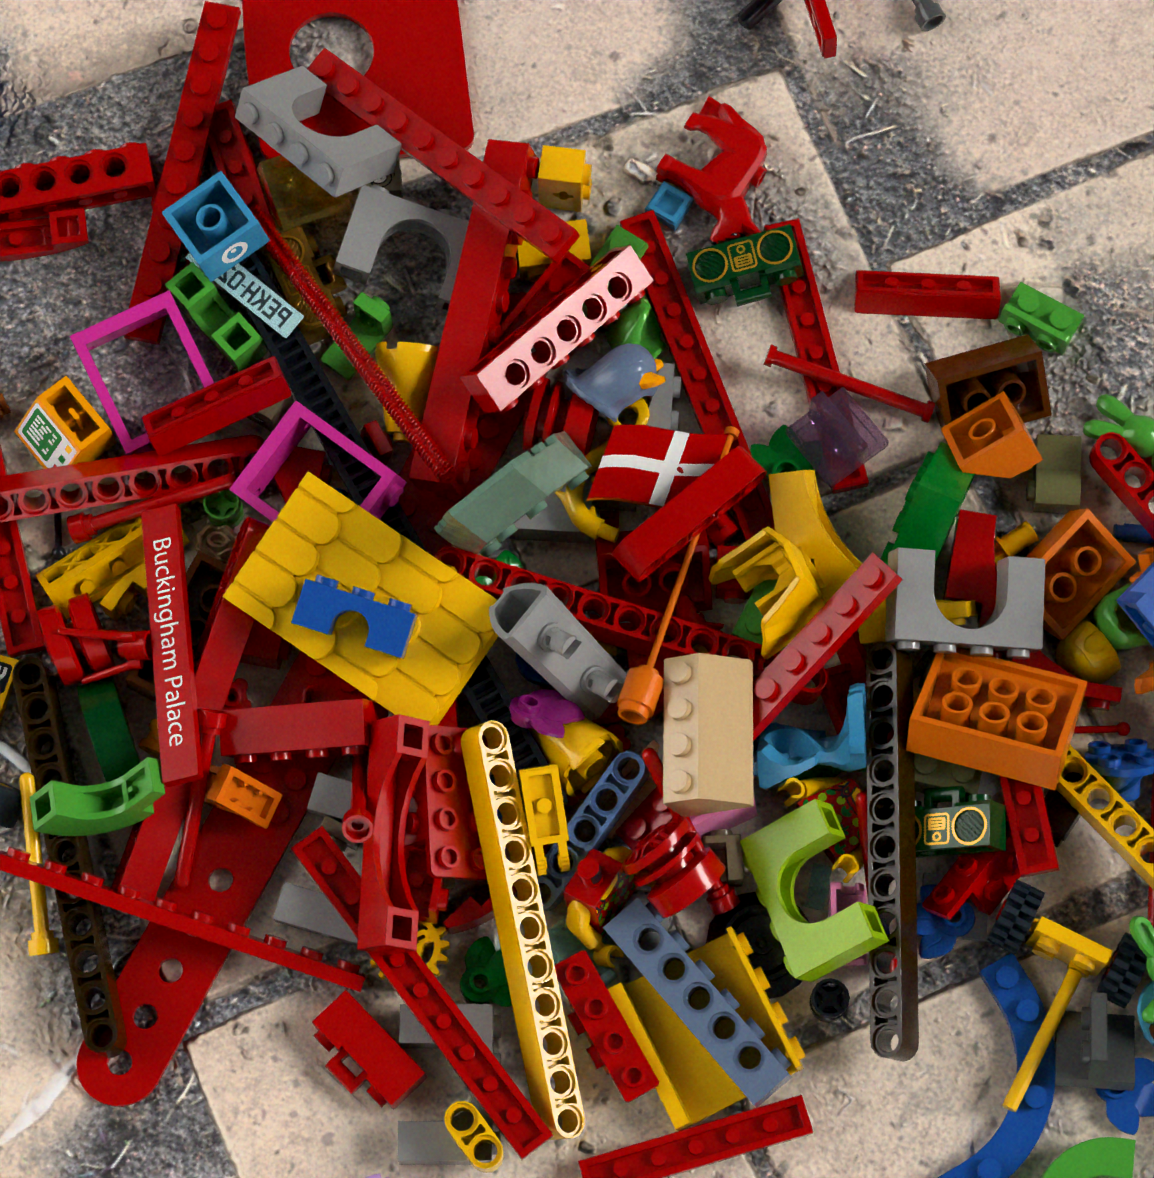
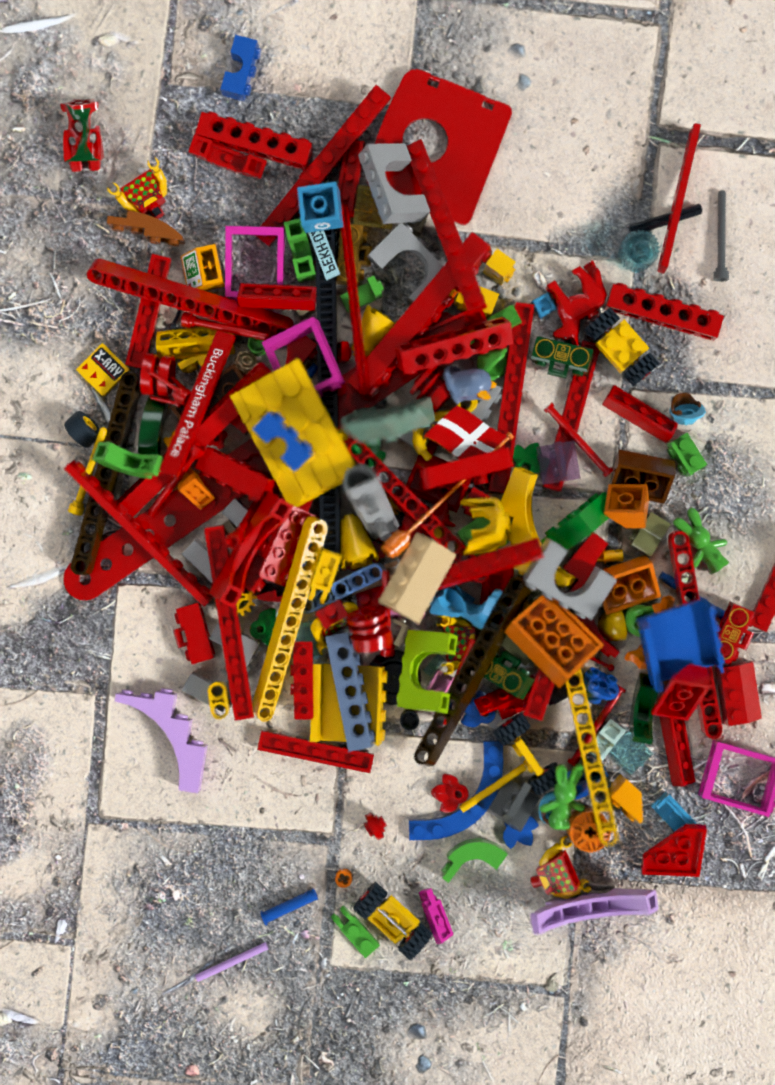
camera: 30 degrees right, 15 degrees up
magenta plate [509,689,585,738] -> none
none -> red plate [431,774,469,813]
none -> plate [584,307,660,386]
none -> red brick [604,283,724,341]
none -> clear light blue brick [618,230,660,273]
none -> medium azure piece [669,393,706,426]

